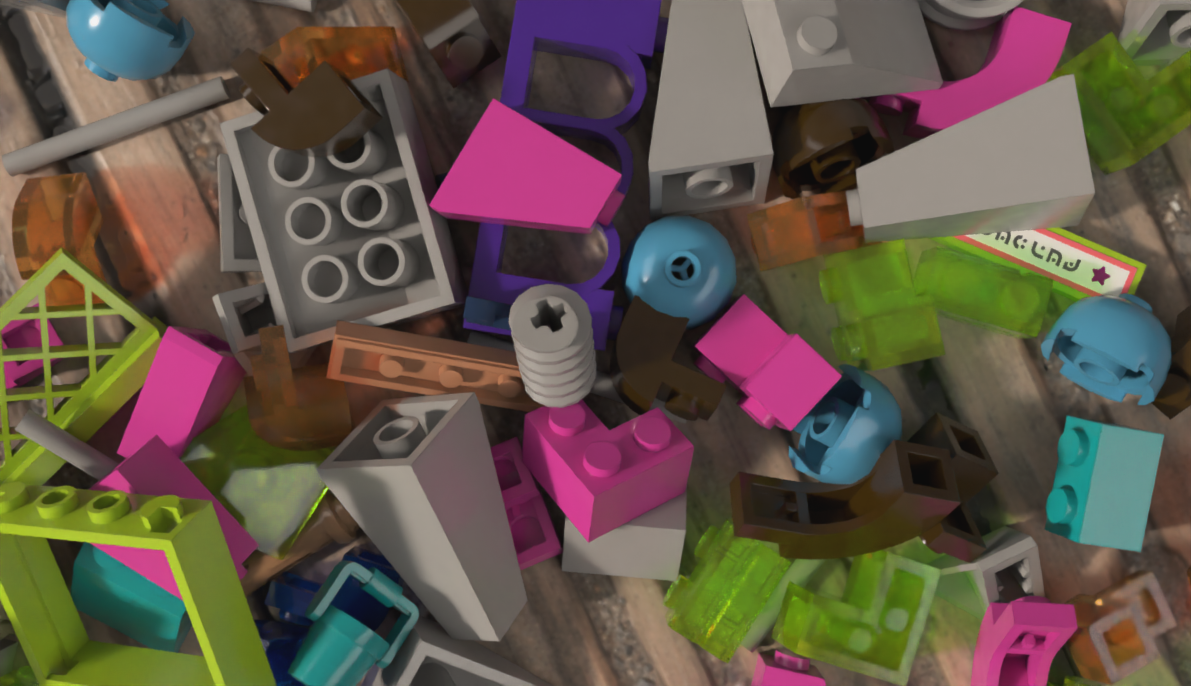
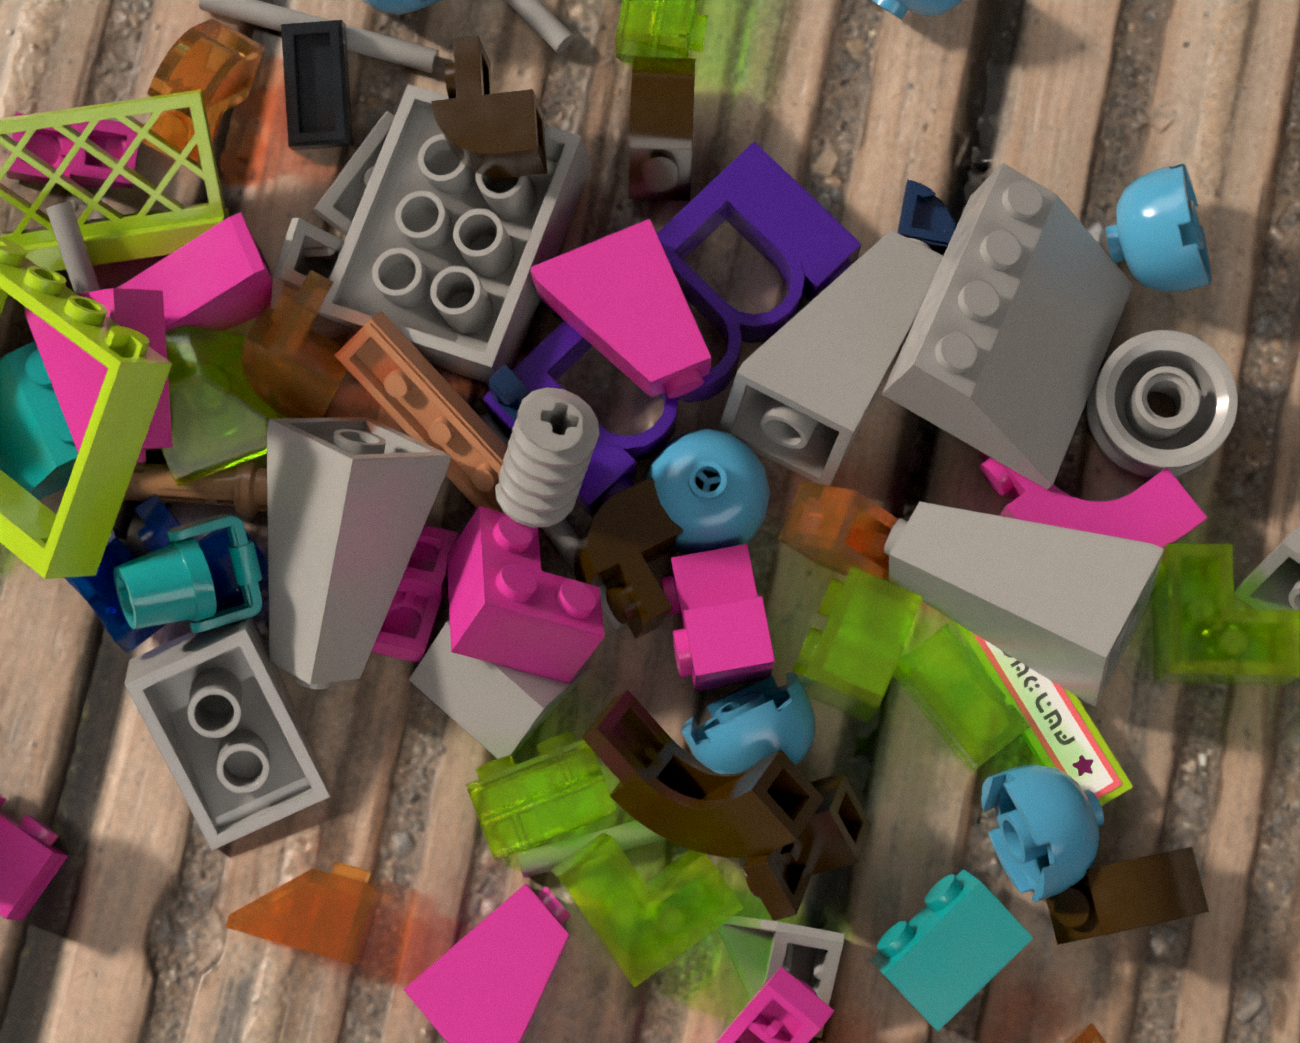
camera: 35 degrees right, 10 degrees down
clear orange slope [260,26,409,87] -> none
dark brown cylinder [771,98,895,201] -> none
none -> black tile [281,20,353,150]

